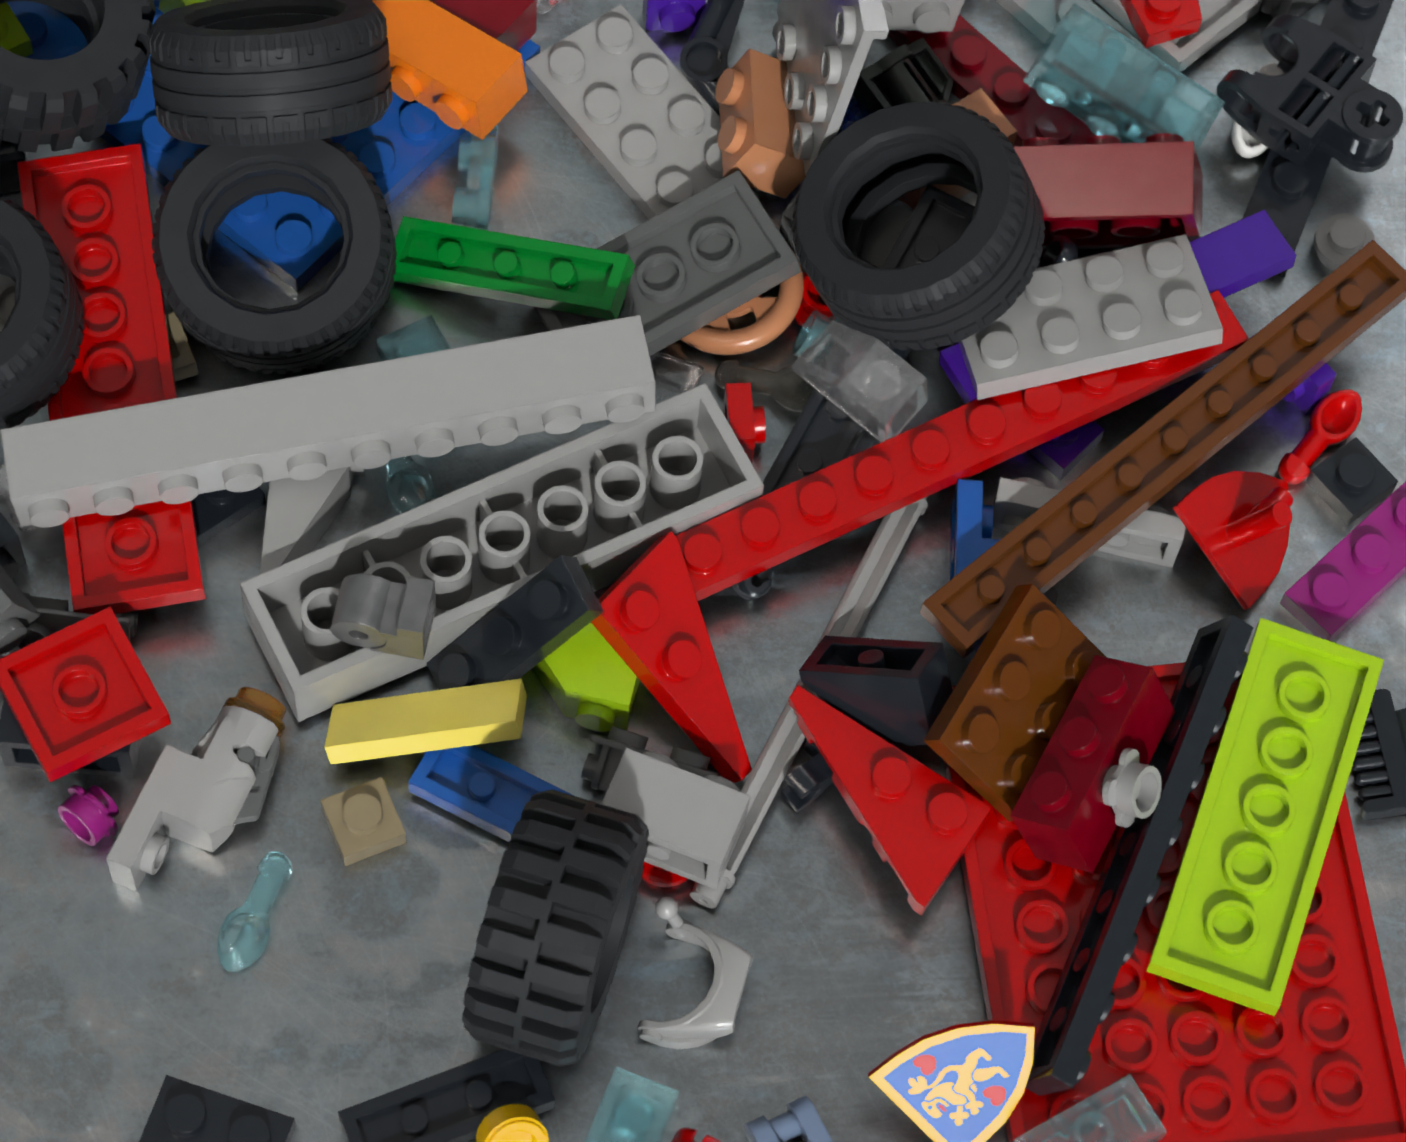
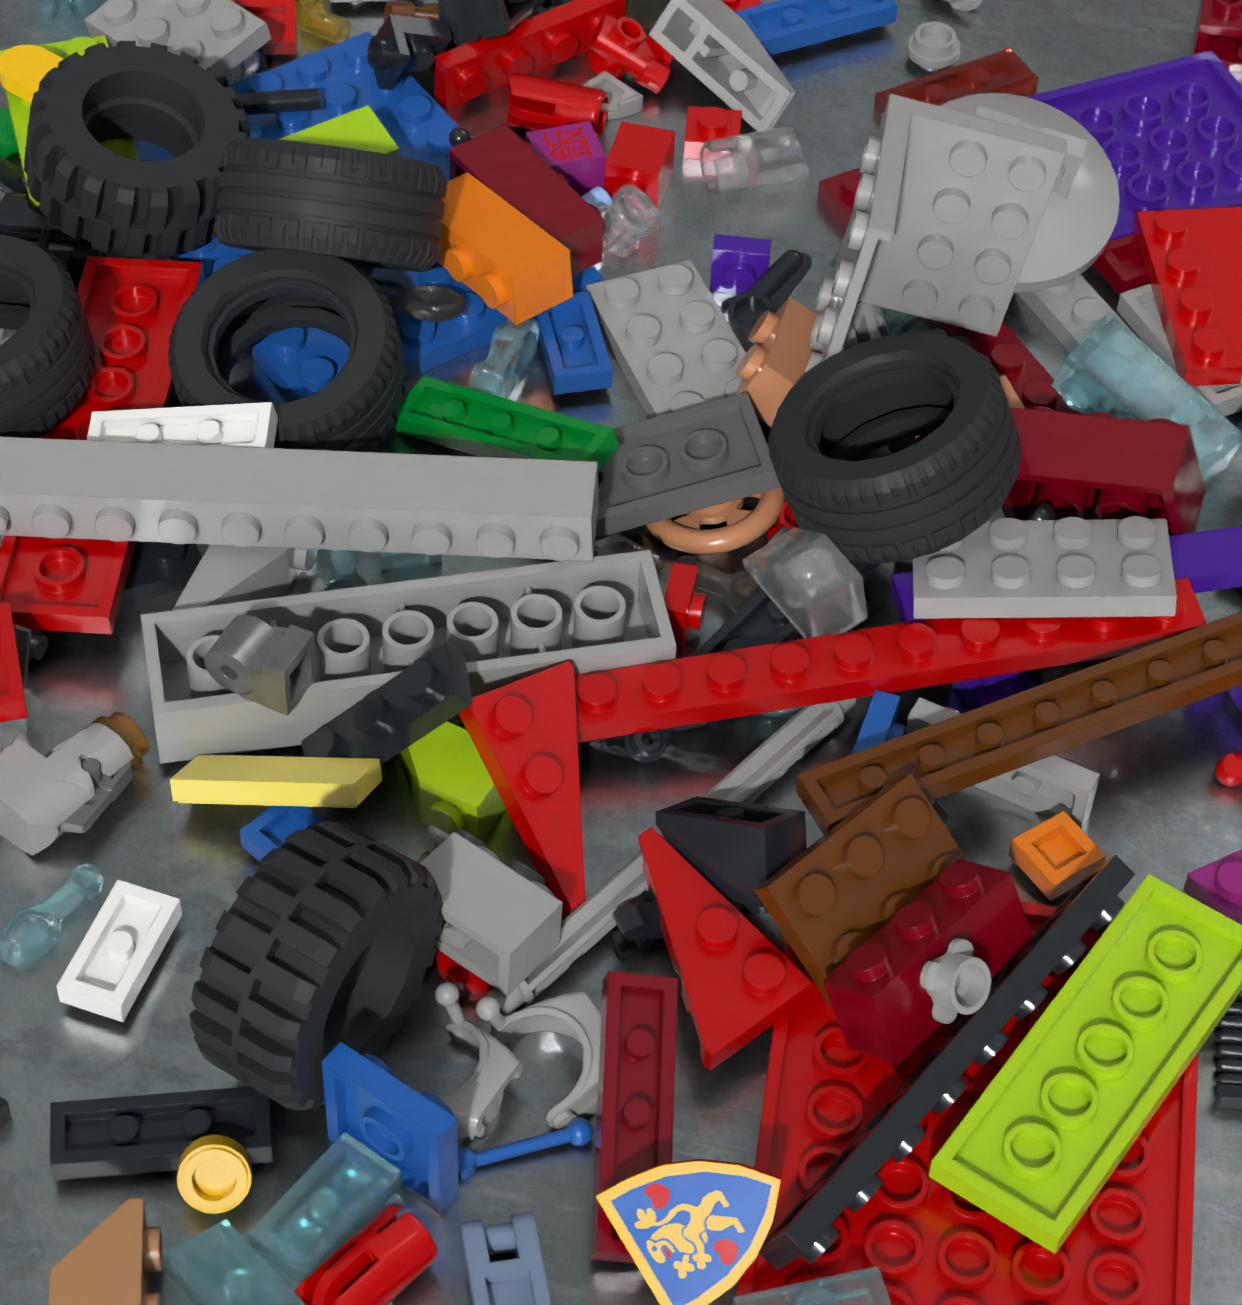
camera: 20 degrees right, 15 degrees down
dark tan plate [320,777,407,866] -> none
red shield [1173,471,1293,610] -> none
none -> white plate [56,879,182,1022]
none -> white plate [87,402,278,448]
none -> blue plate [322,1041,459,1215]
none -> clear smoke piece [374,279,465,322]
none -> blue hinge [458,1118,594,1180]
none -> light grey helmet [476,992,601,1130]
none -> blue plate [533,291,613,395]
none -> dark red plate [591,971,678,1263]
none -> orange plate [1009,811,1106,901]

